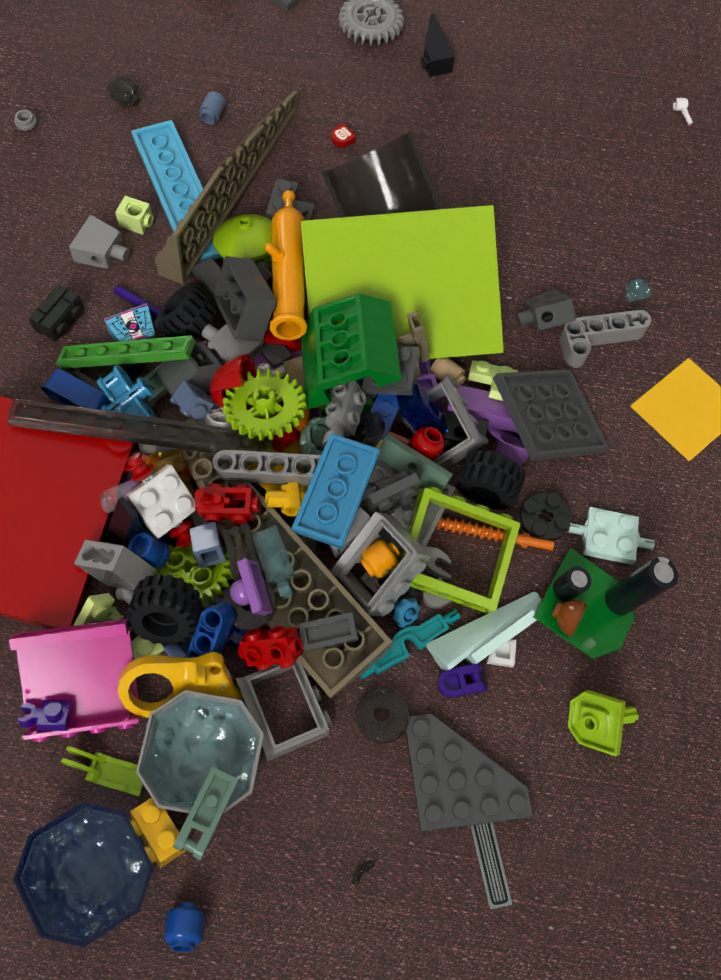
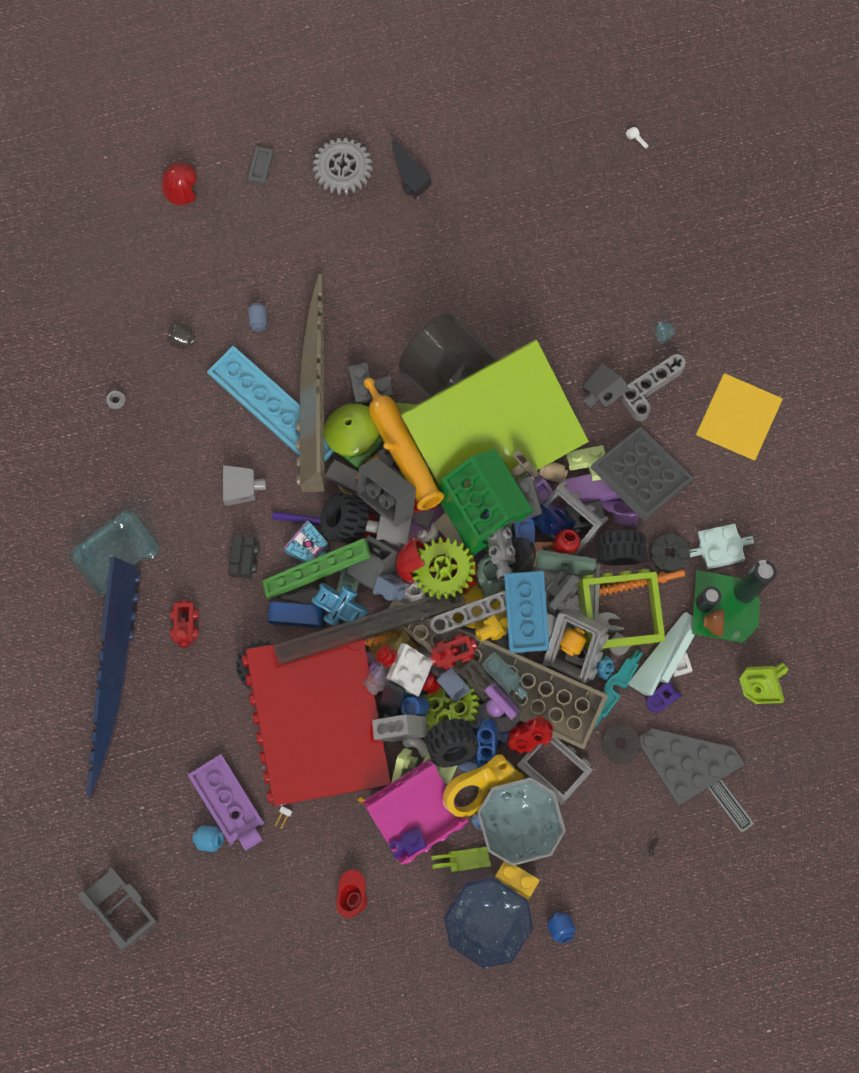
camera: 15 degrees left, 10 degrees up
yellowish green brick [115,196,154,235] -> none
sand green plate [173,767,239,861] -> none
dark grey tile [299,612,359,652] -> none
red tile [331,123,356,147] -> none

